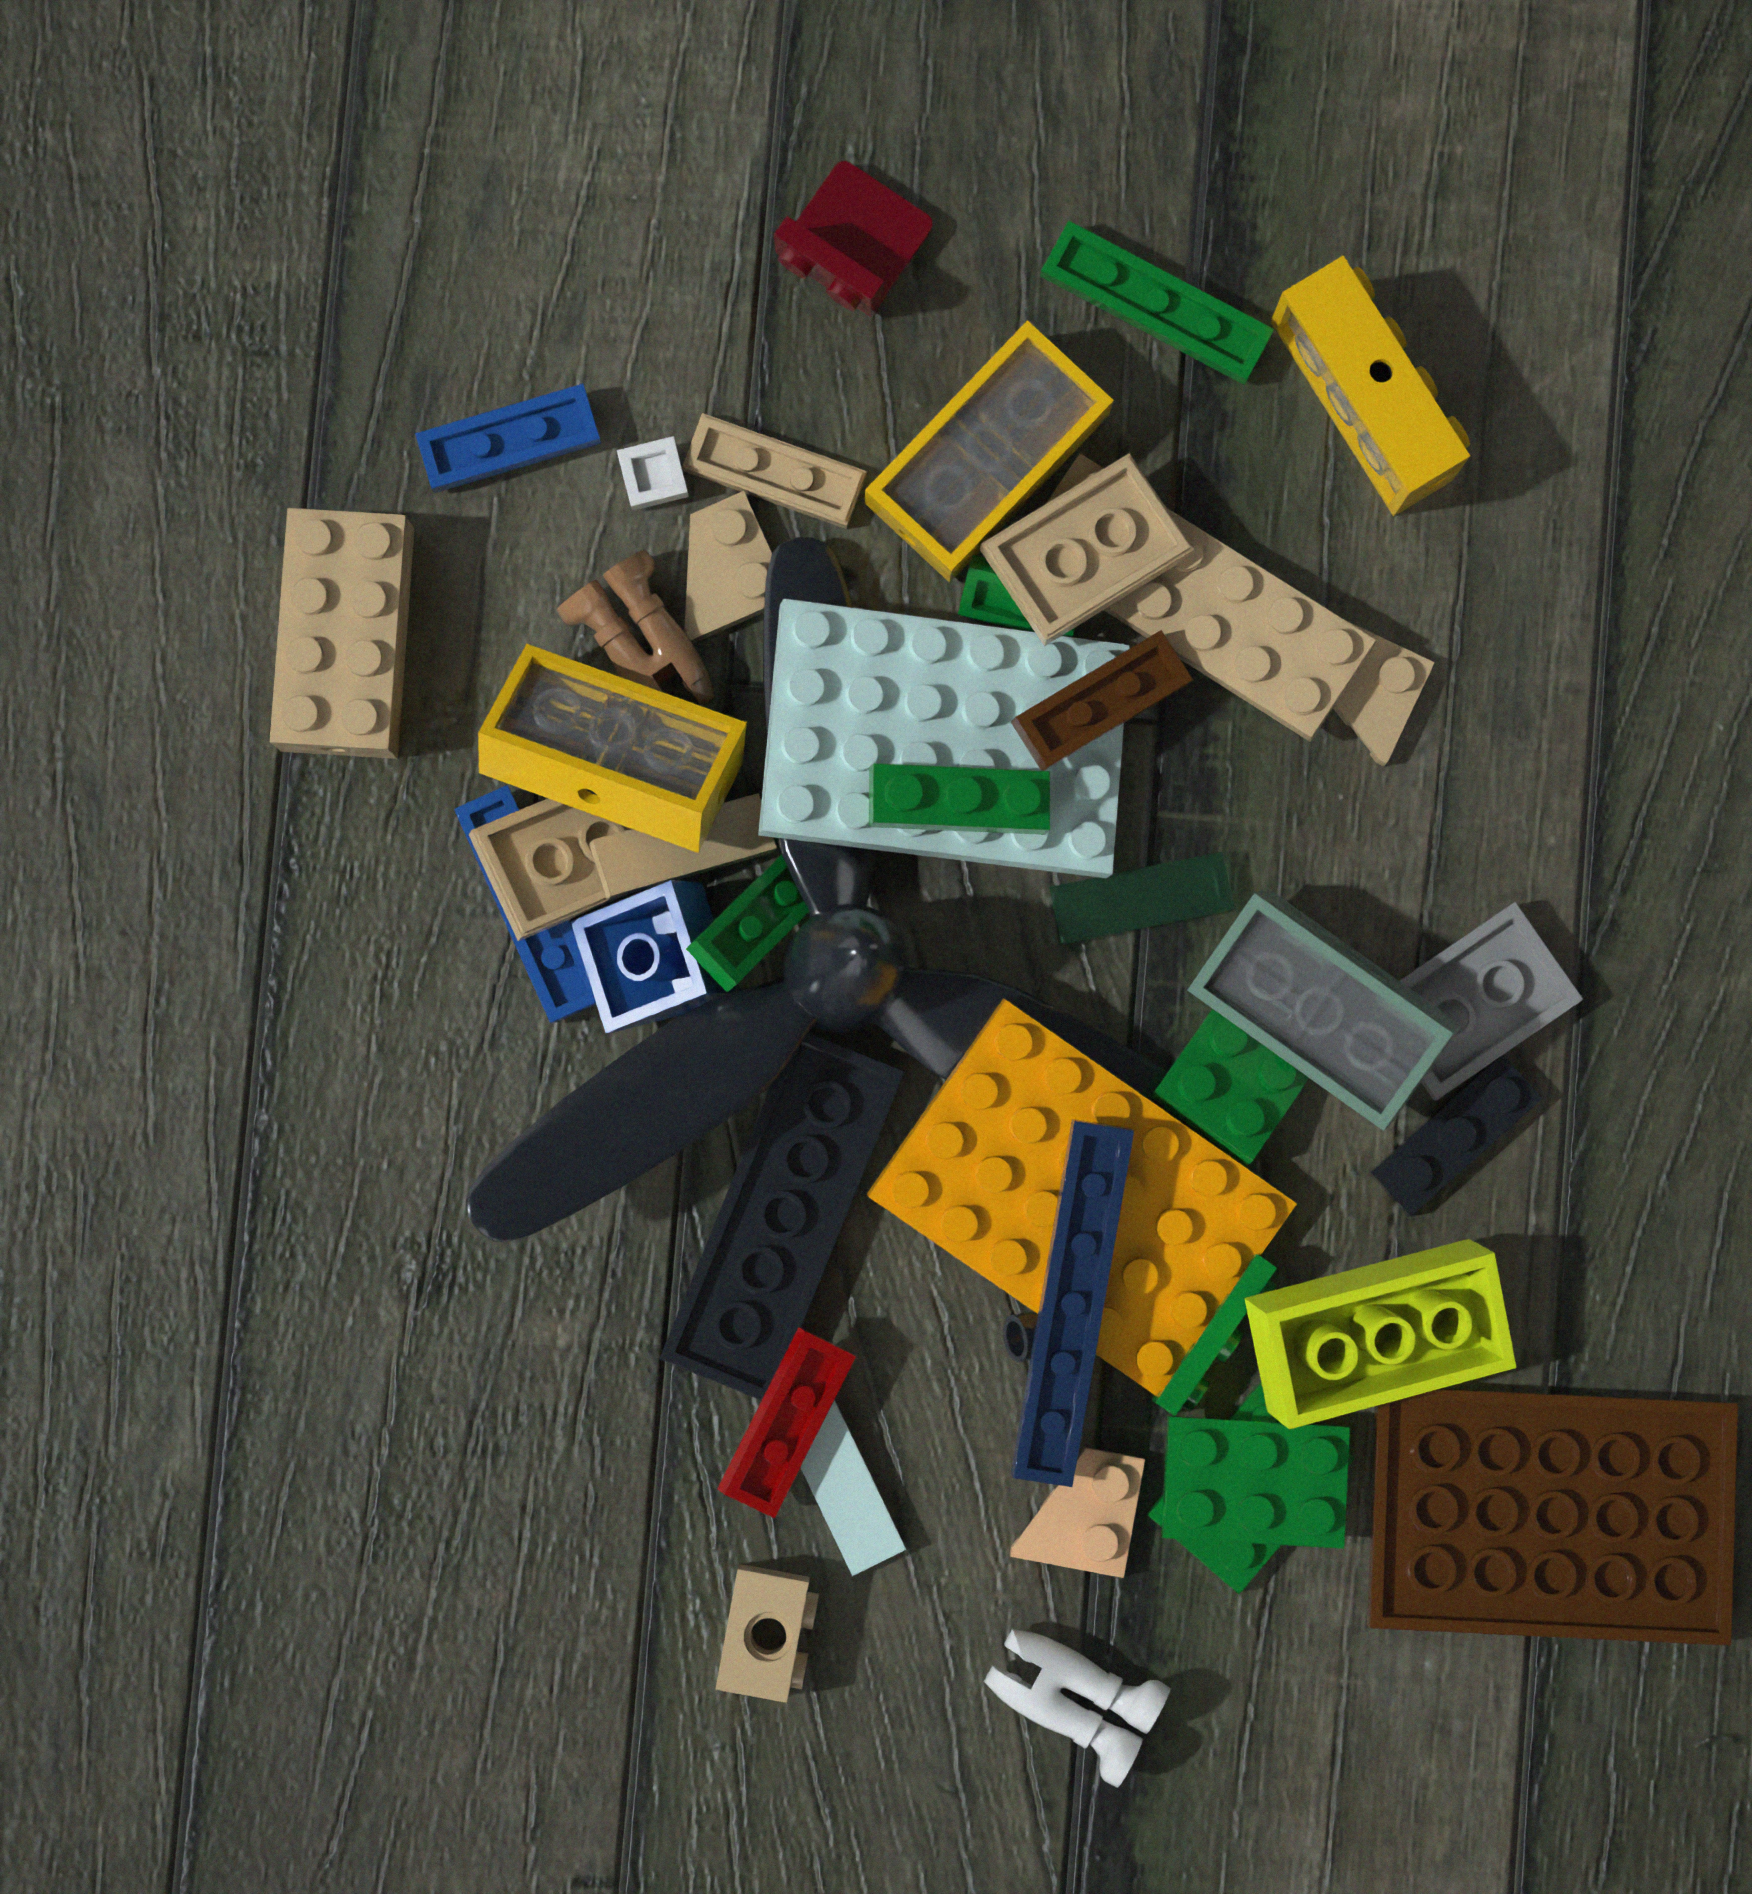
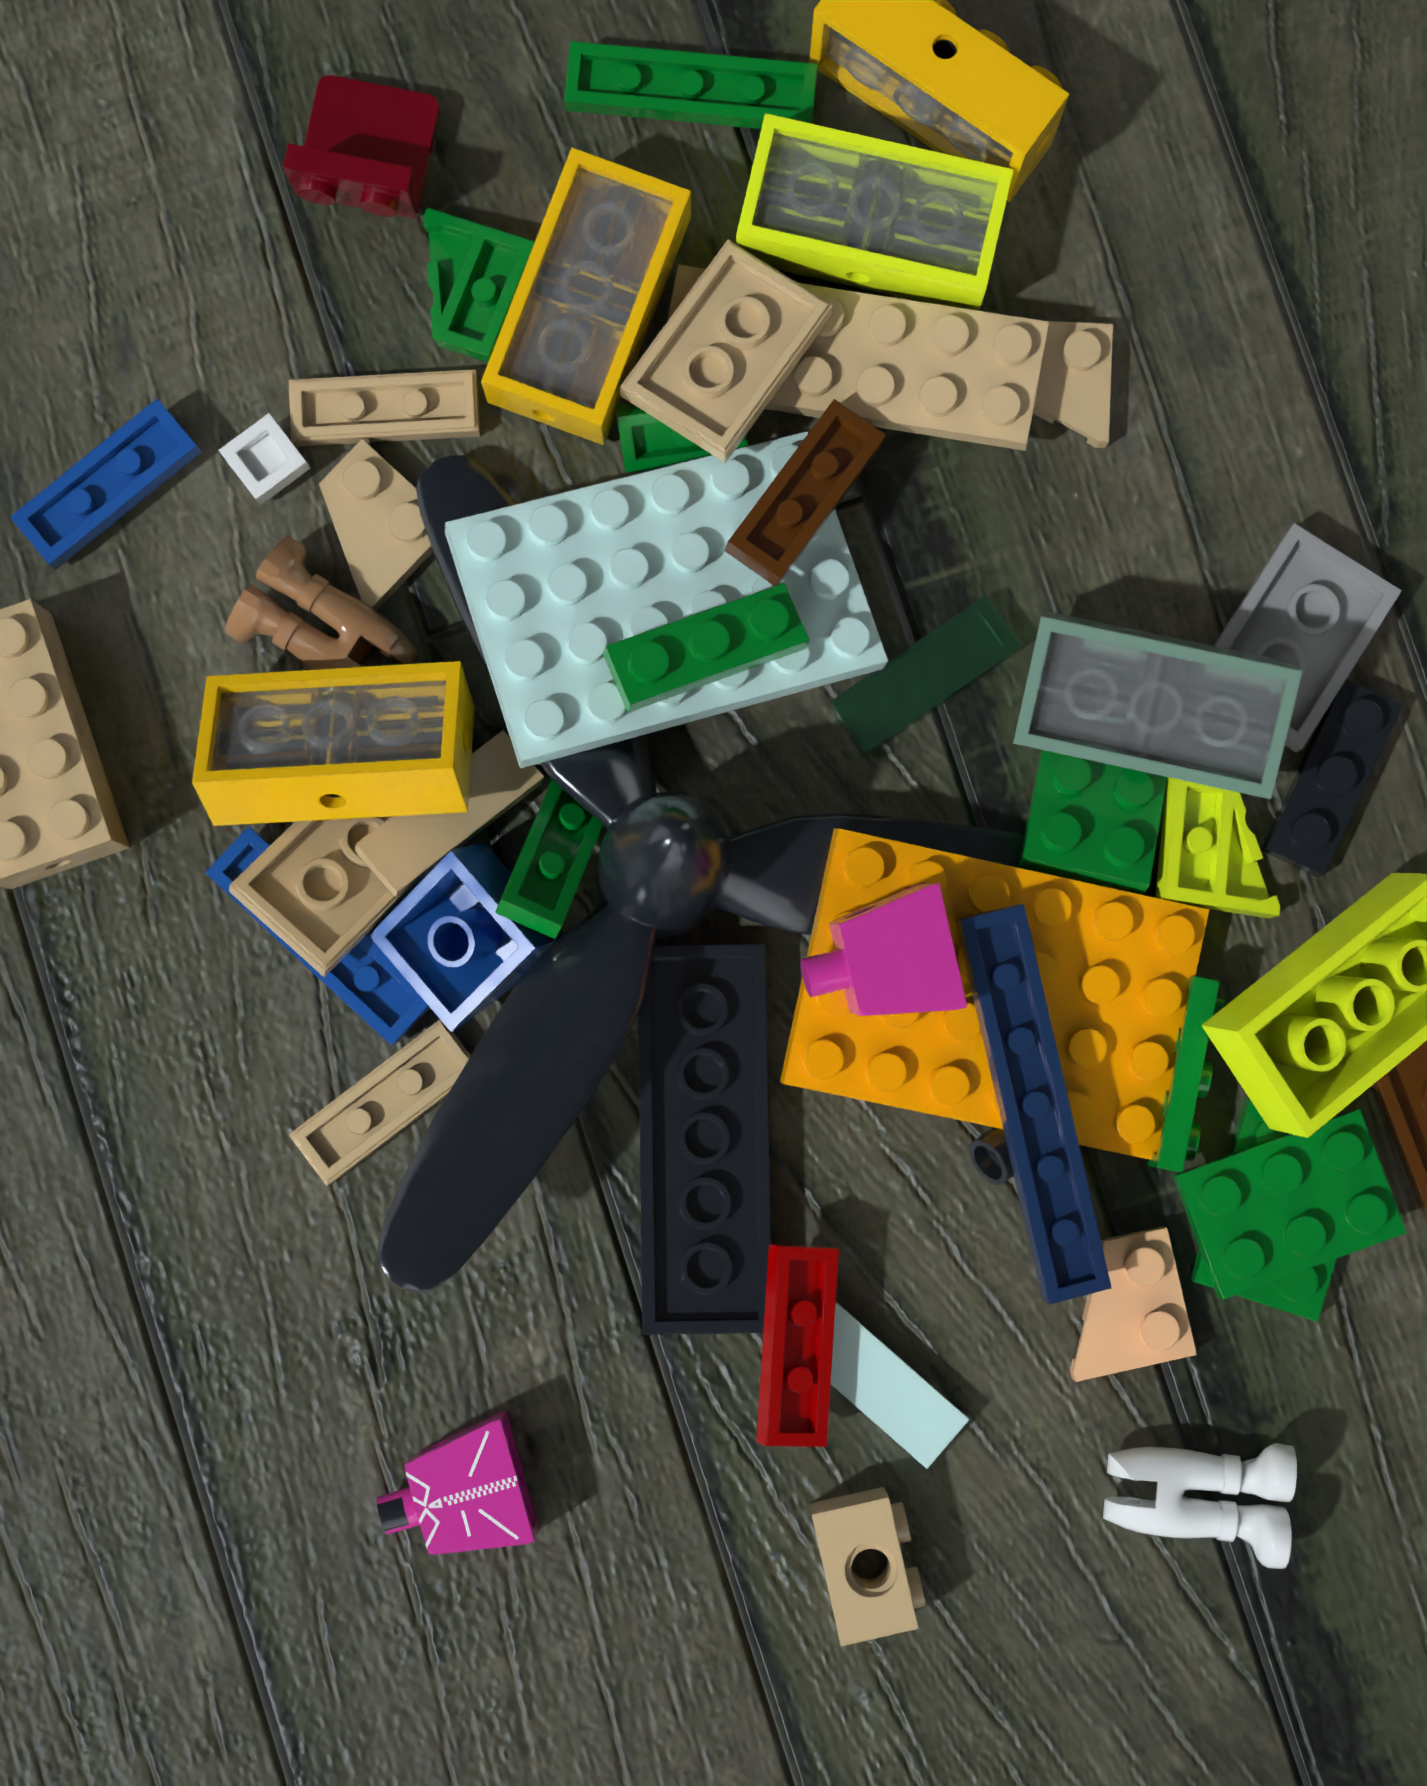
camera: 25 degrees left, 0 degrees up
none -> tan tile [289,1020,471,1186]
none -> dark pink torso [377,1411,539,1555]
none -> green wing [423,208,535,363]
none -> brick [736,113,1014,311]
none -> dark pink torso [801,883,967,1016]
none -> neon yellow wing [1155,777,1280,918]

